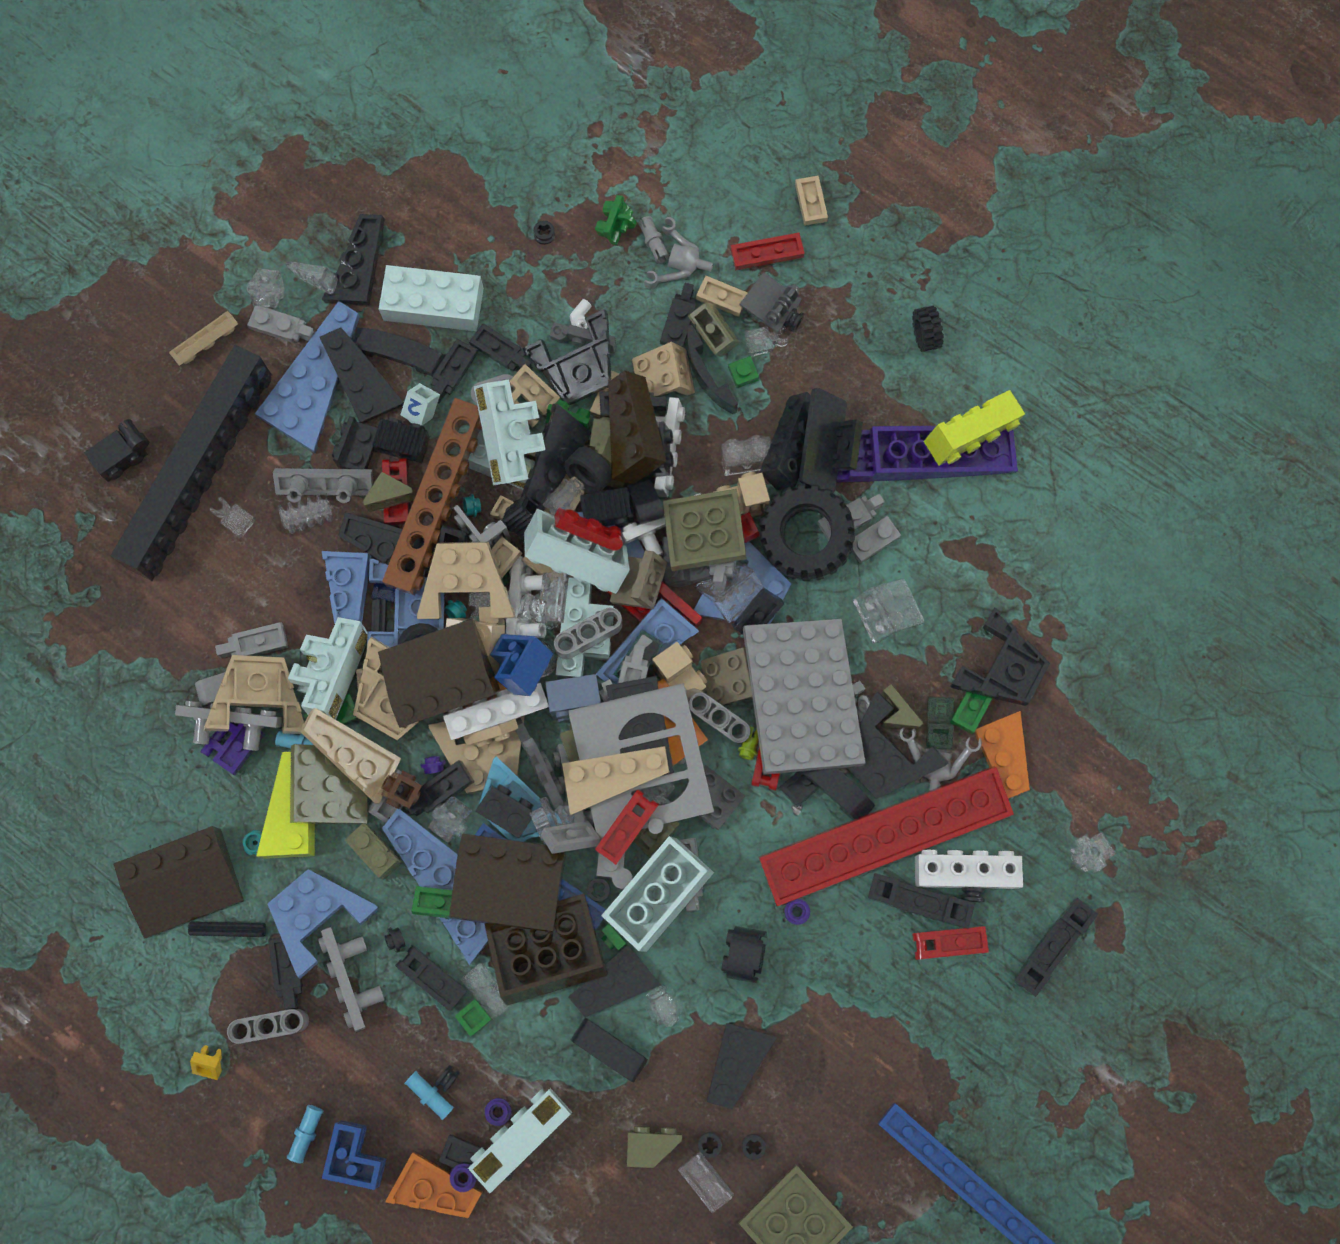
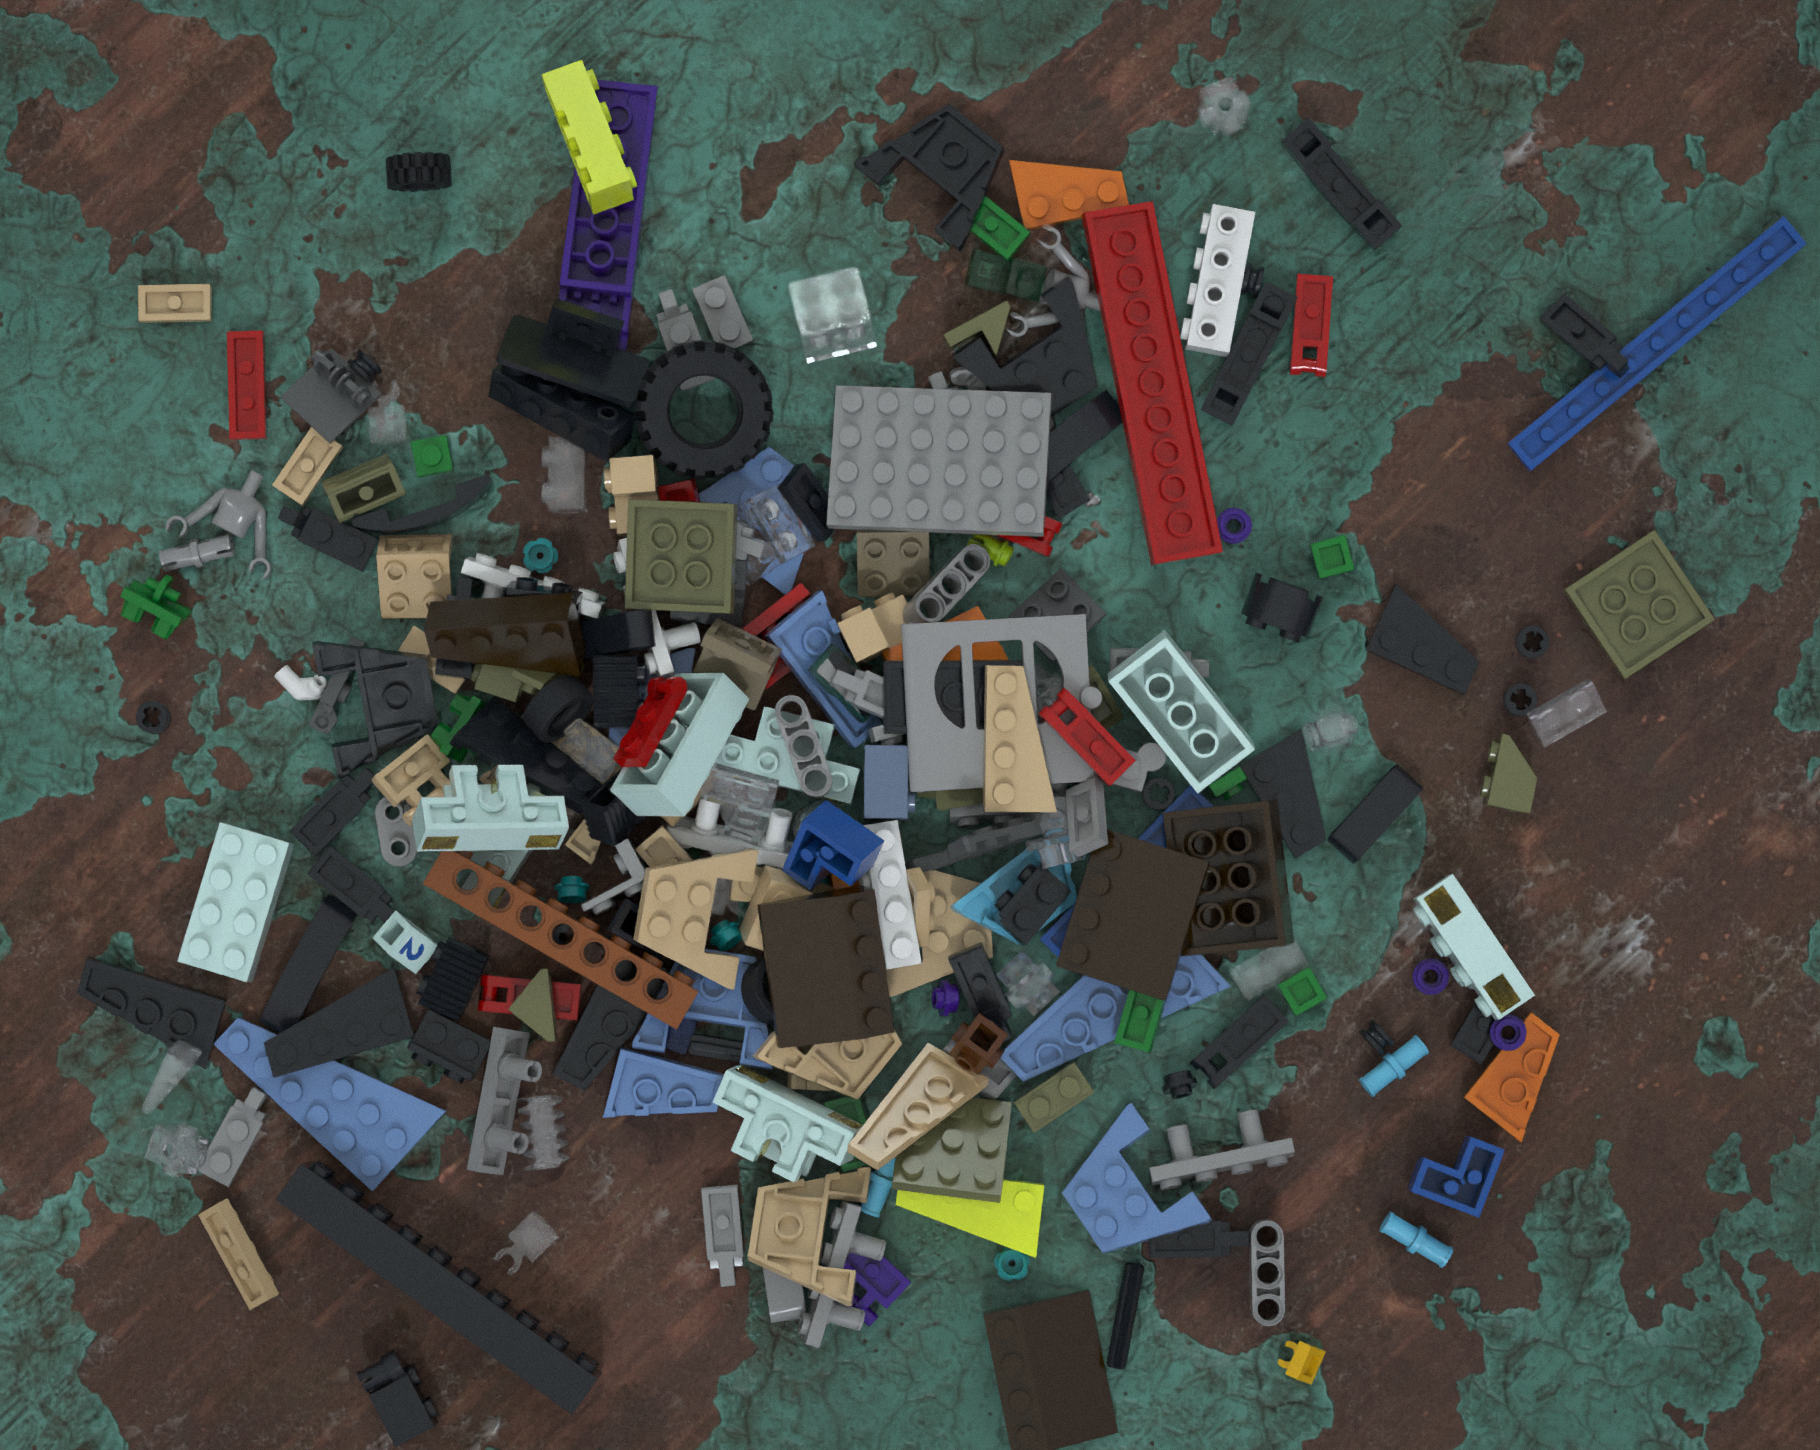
camera: 80 degrees left, 10 degrees up
none -> teal plate [523,538,558,573]
none -> green plate [1309,535,1354,580]
none -> black hinge [1539,293,1630,378]

